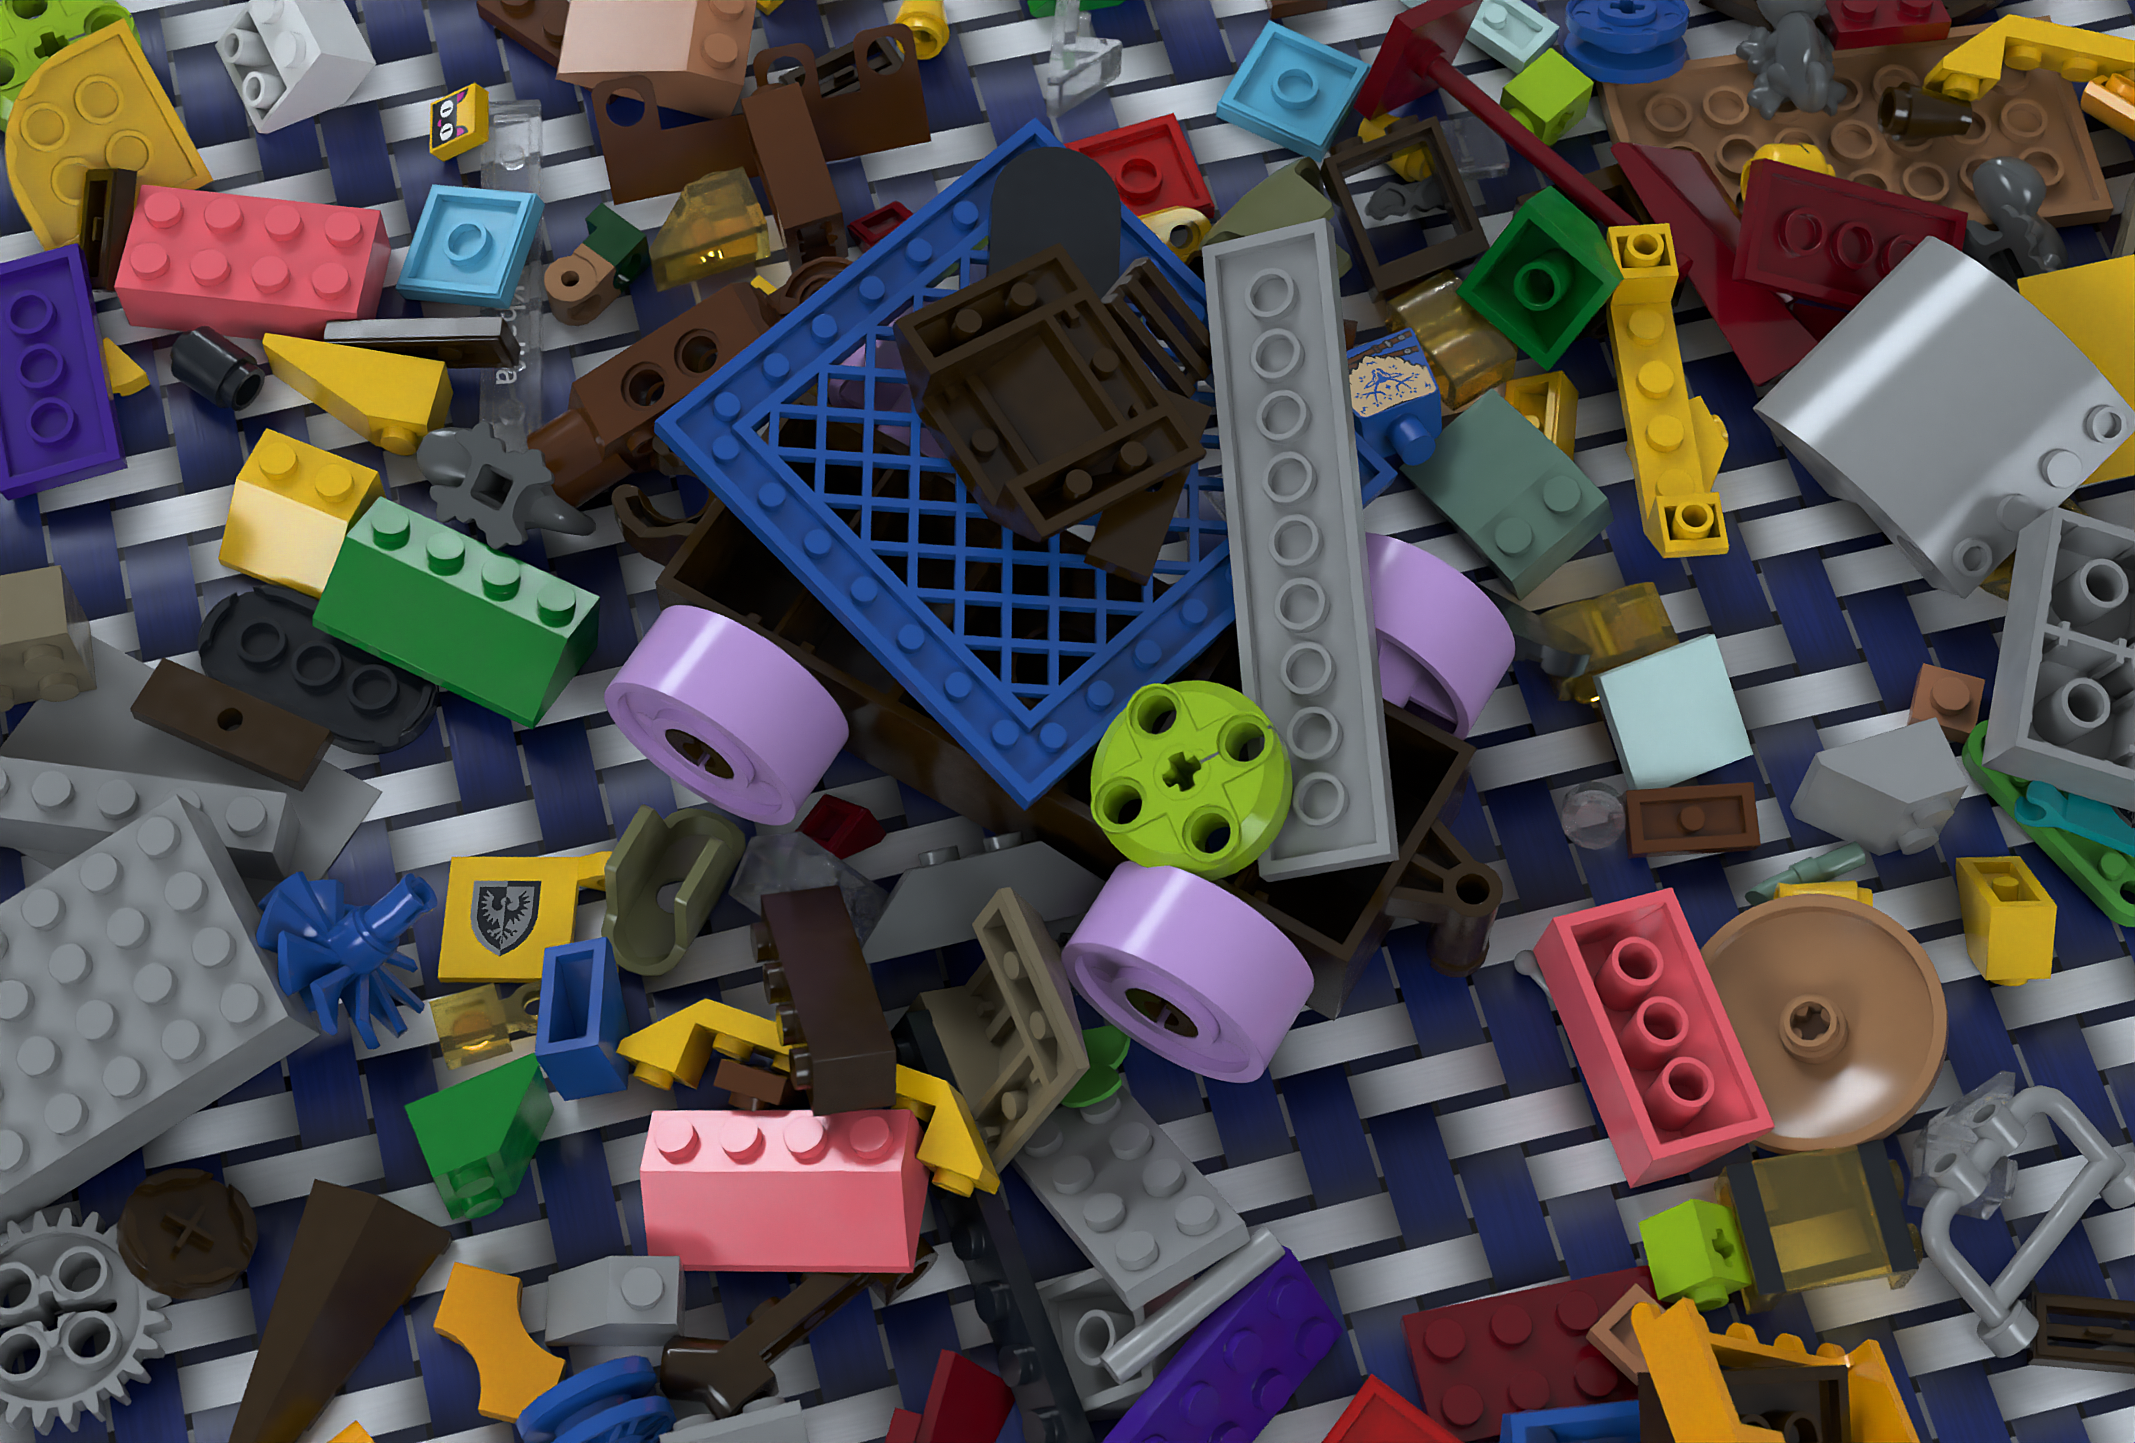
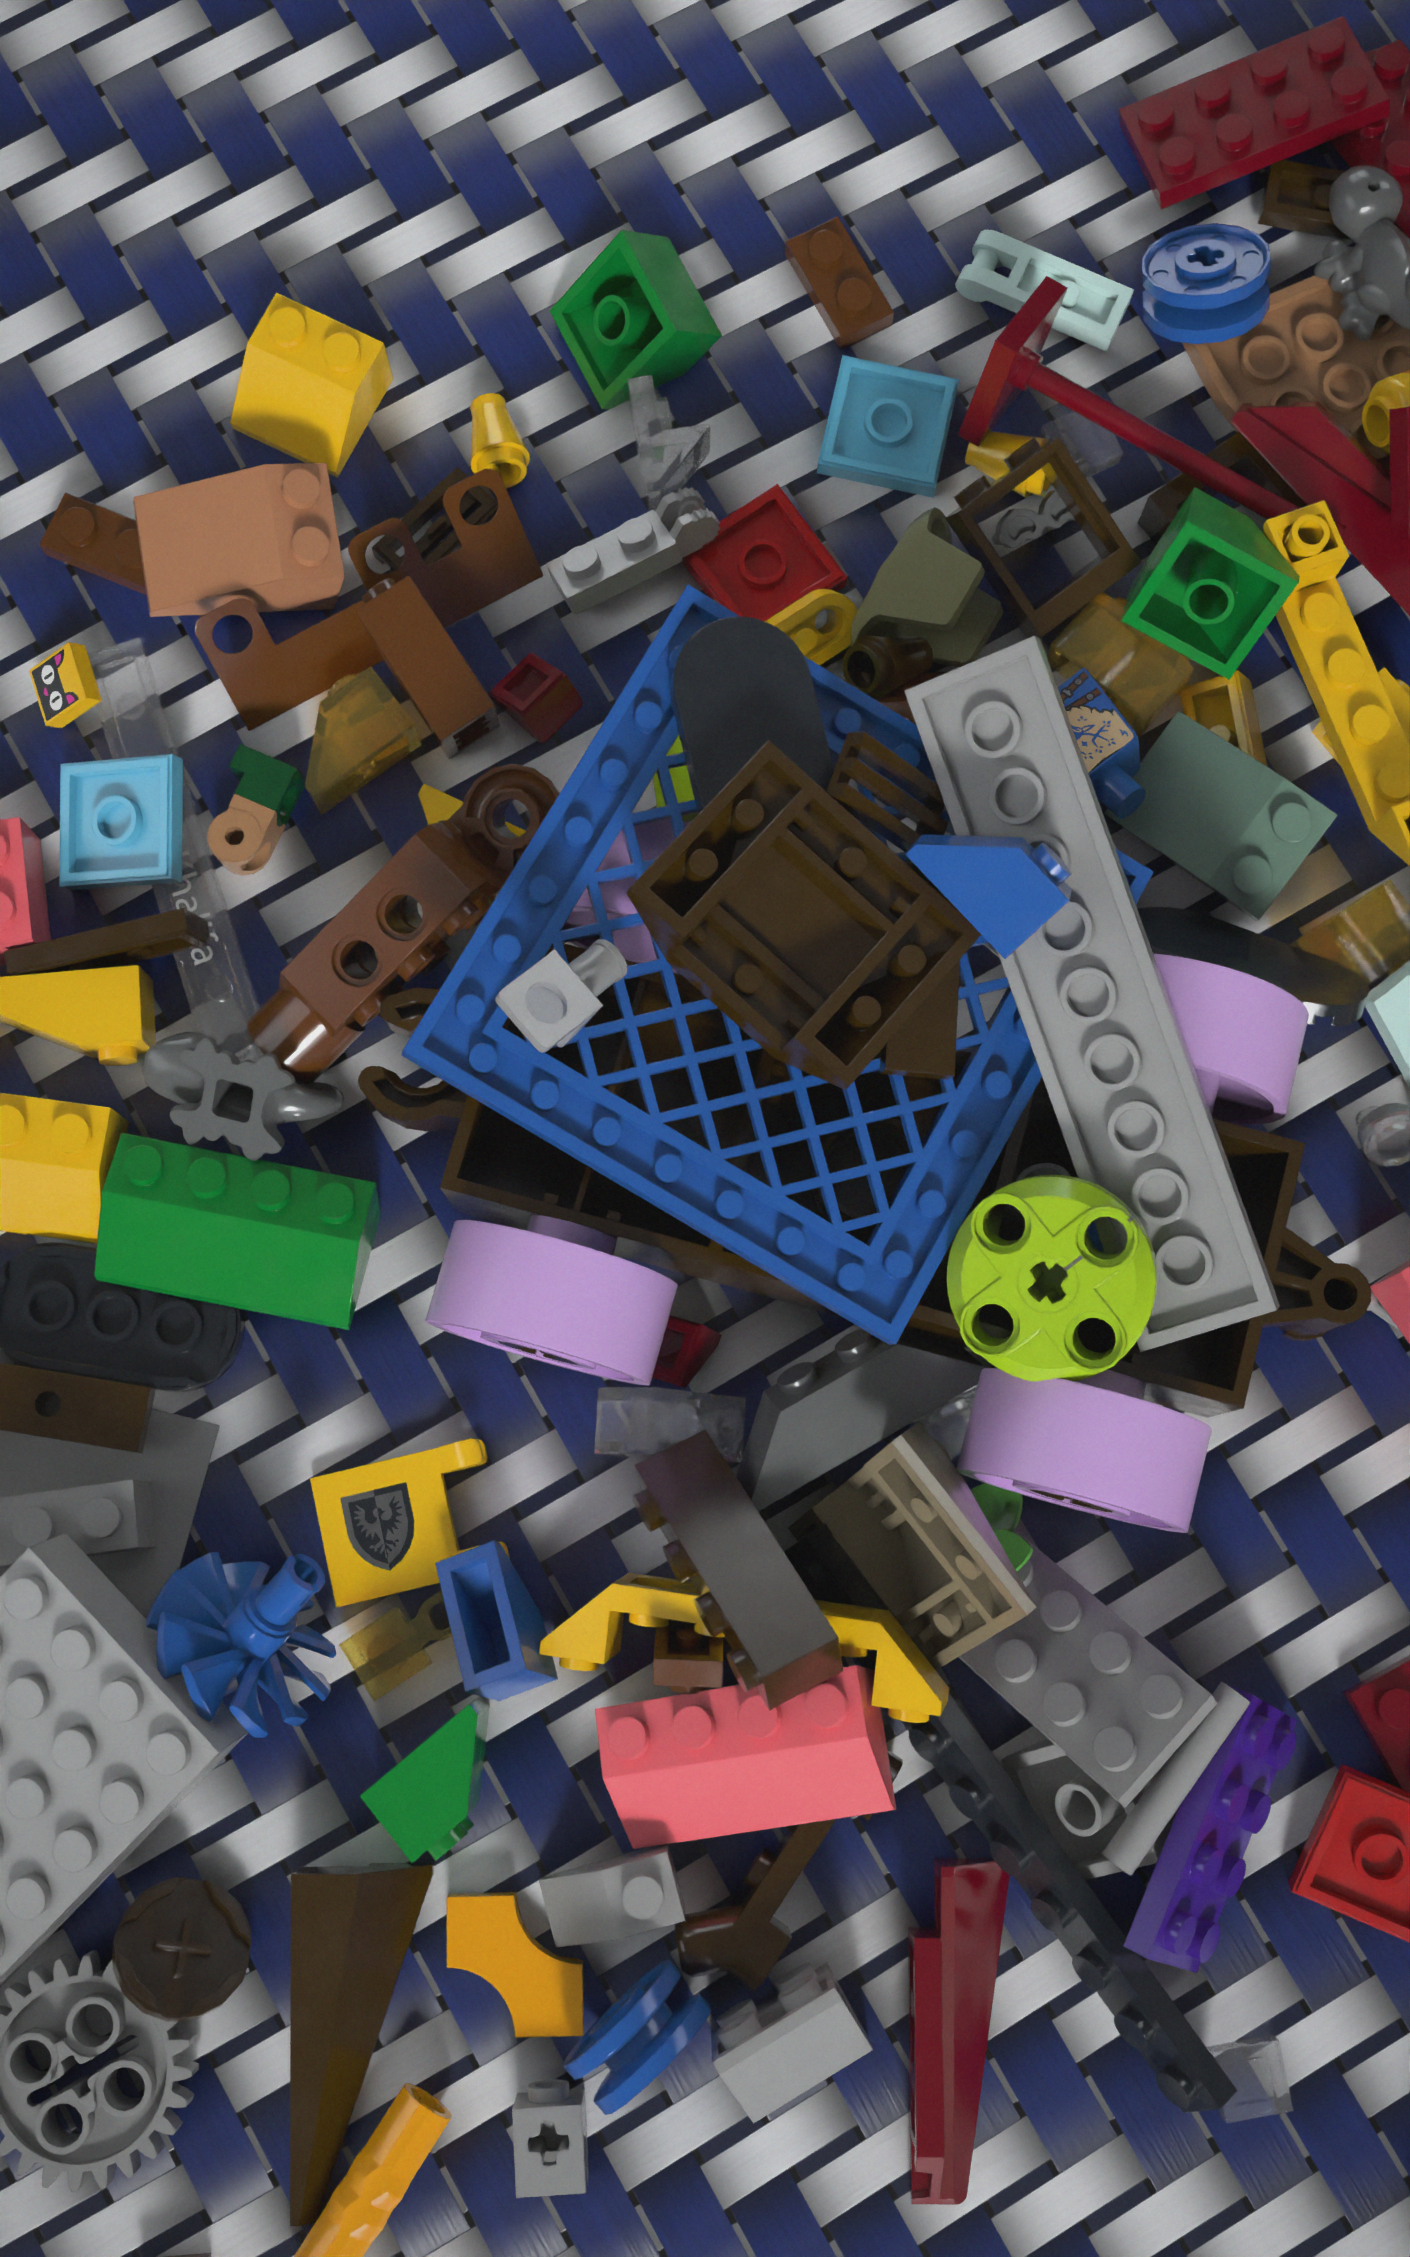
camera: 15 degrees left, 15 degrees up
olive piece [601,804,746,976] -> none
lime brick [1499,47,1594,147] -> none
none -> light grey bracket [495,939,627,1053]
none -> light grey hinge [546,487,720,615]
none -> blue slope [905,835,1072,959]

